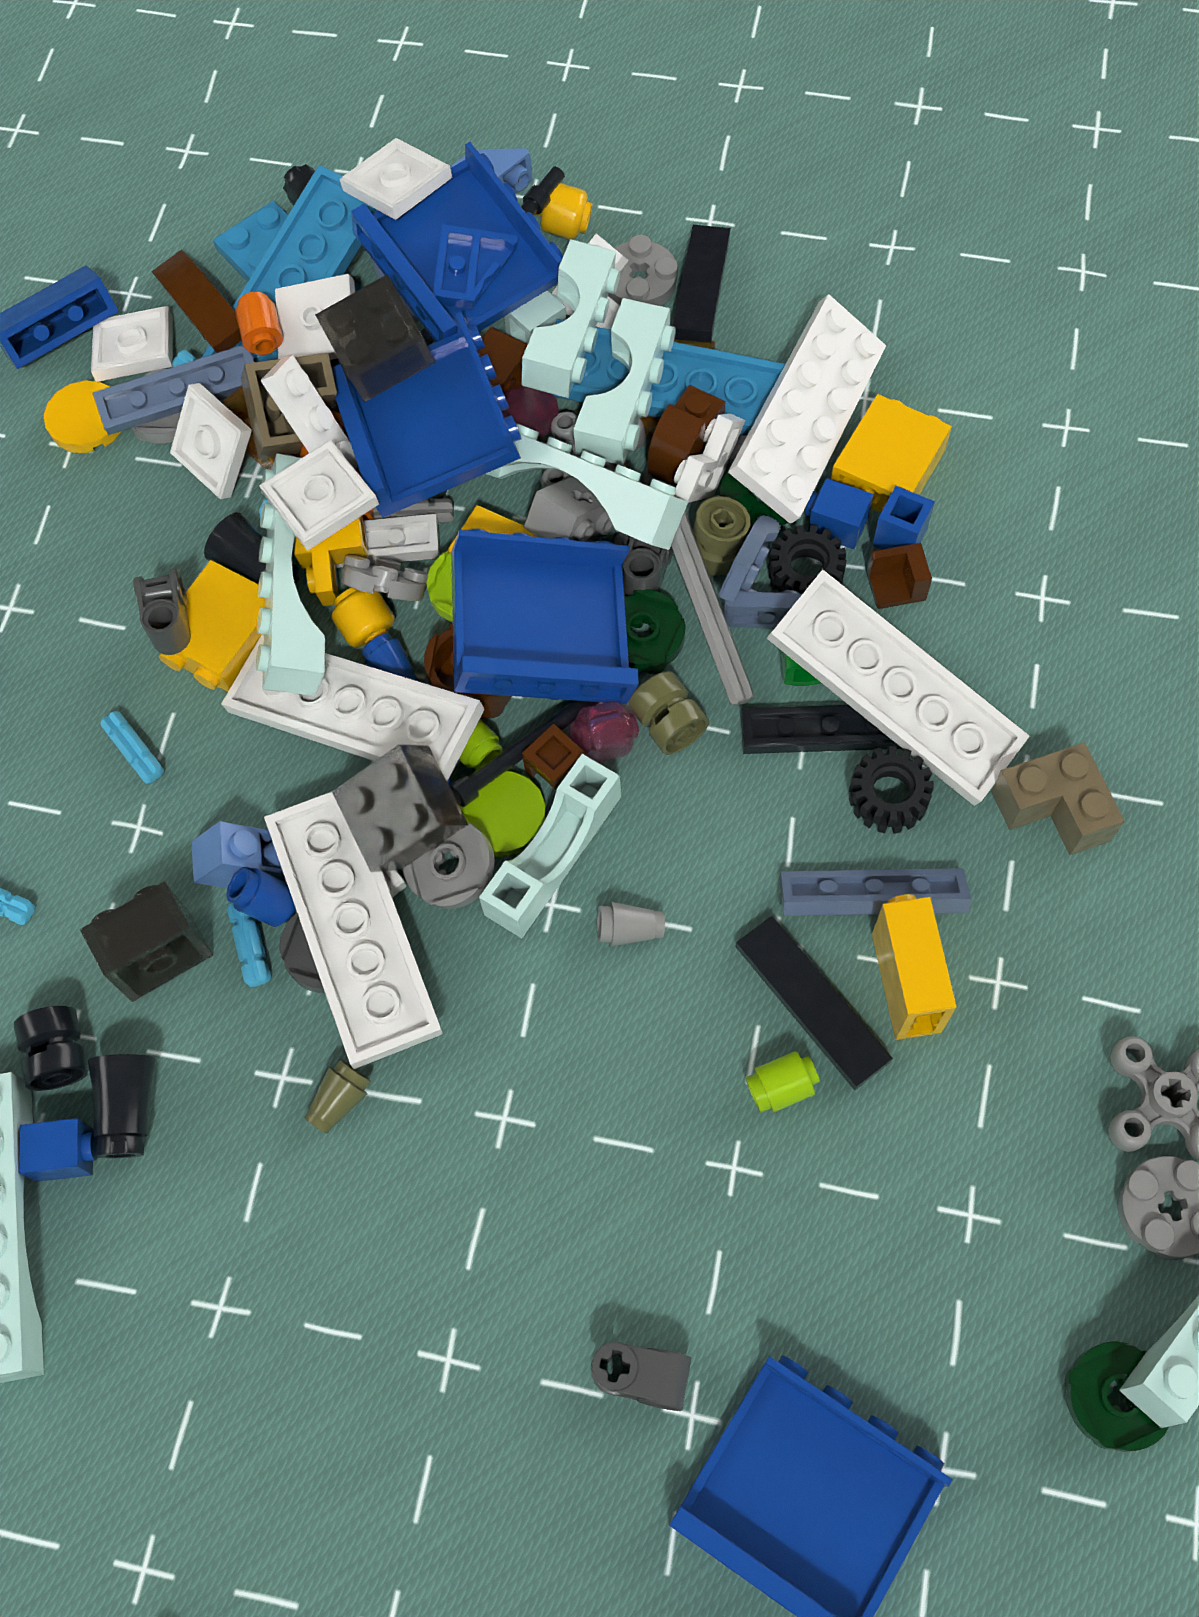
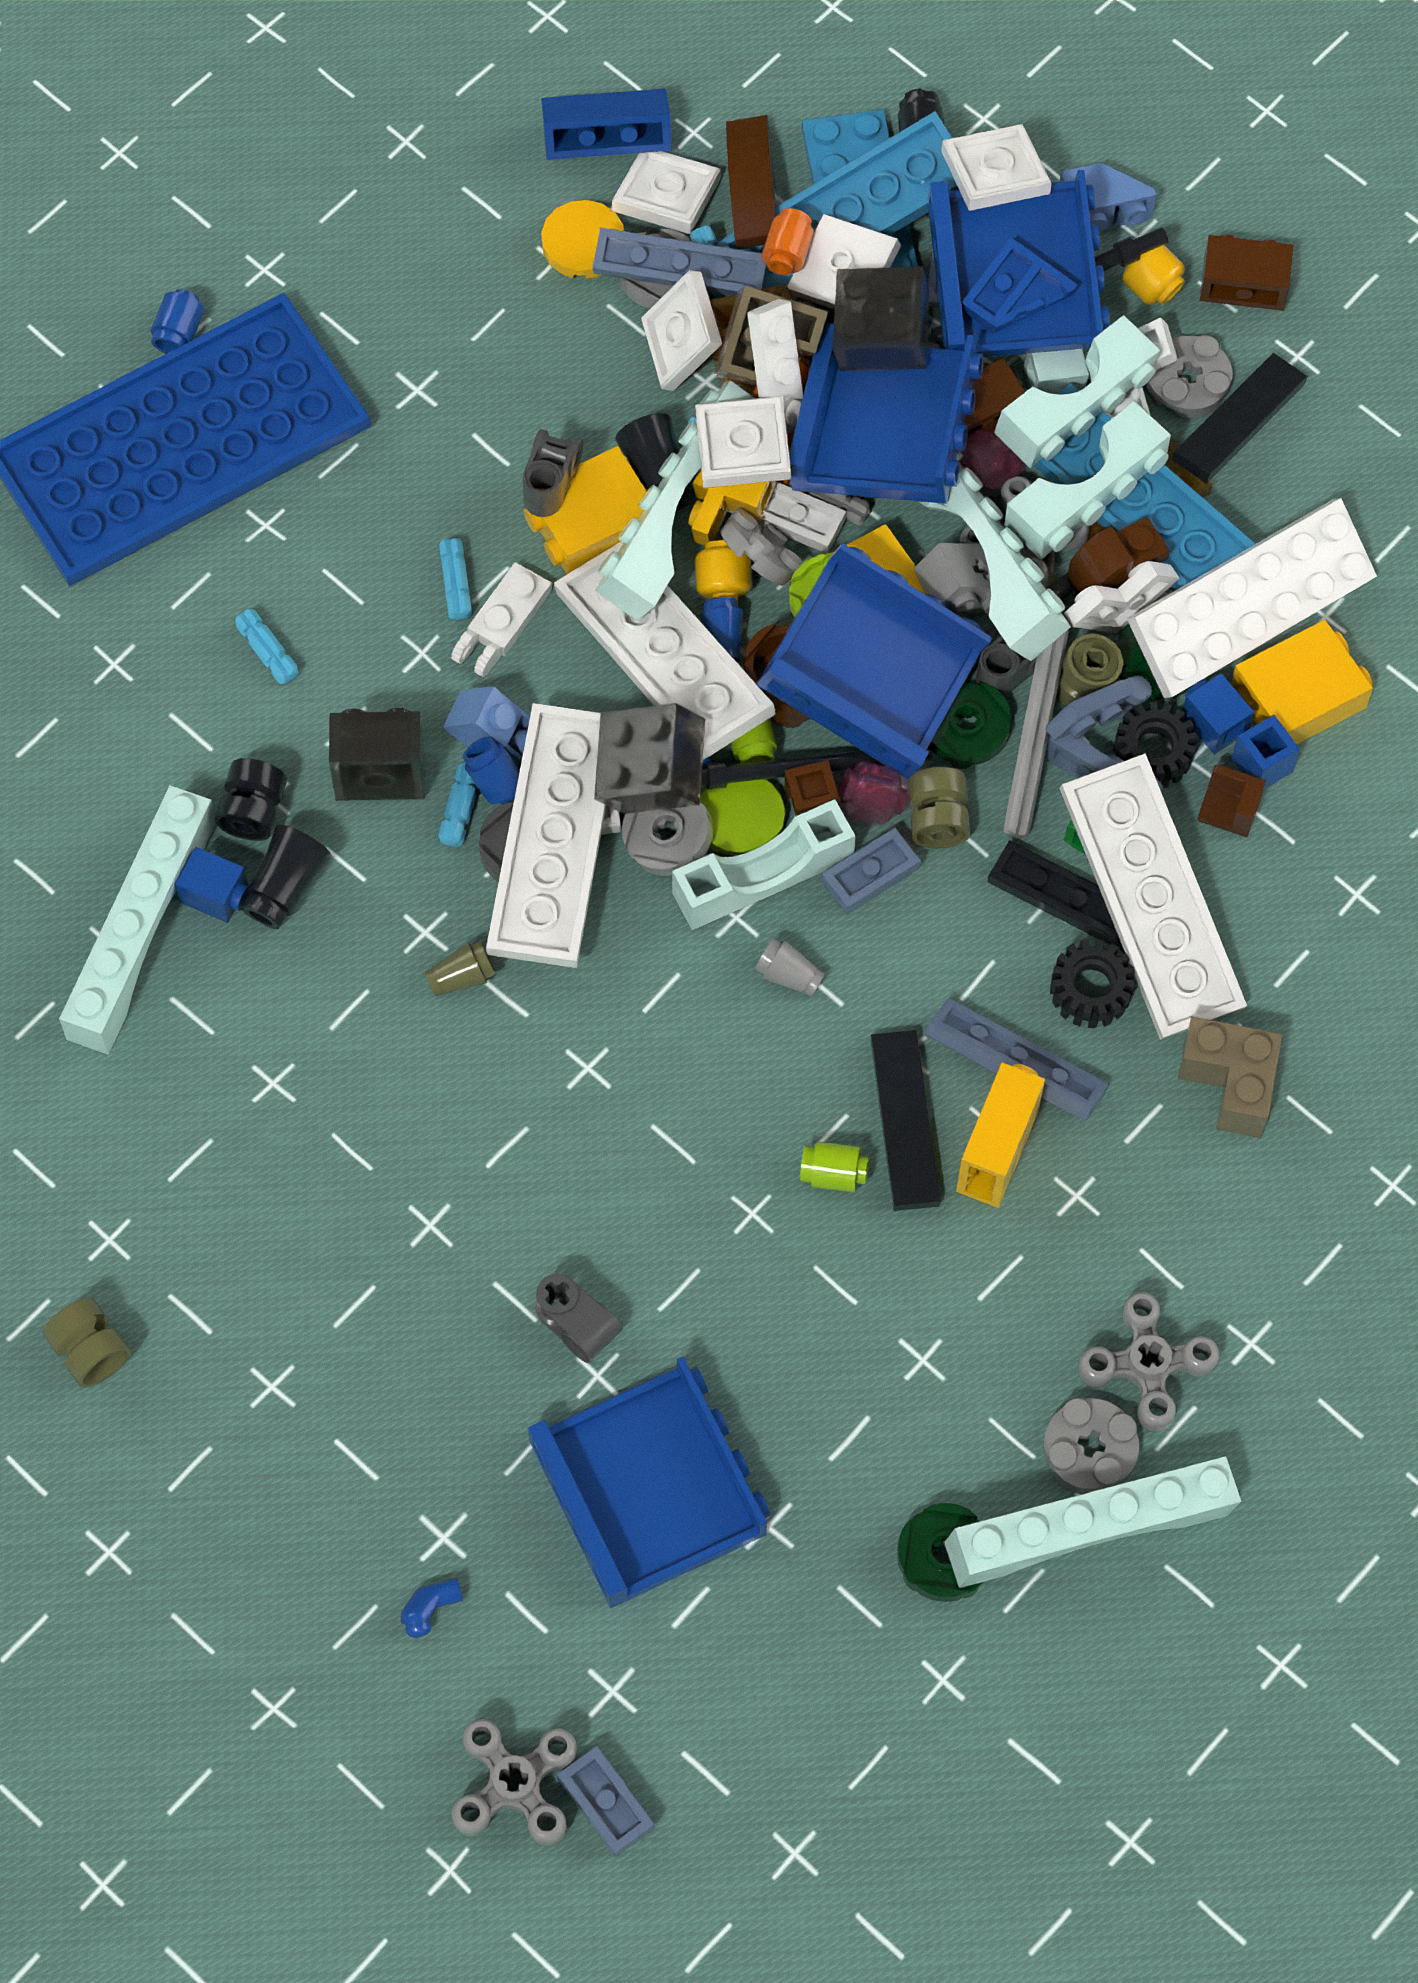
camera: 25 degrees right, 0 degrees up
none -> white hinge [451,562,552,677]
none -> sand blue plate [821,827,921,915]
none -> reddish brown brick [1199,235,1293,311]

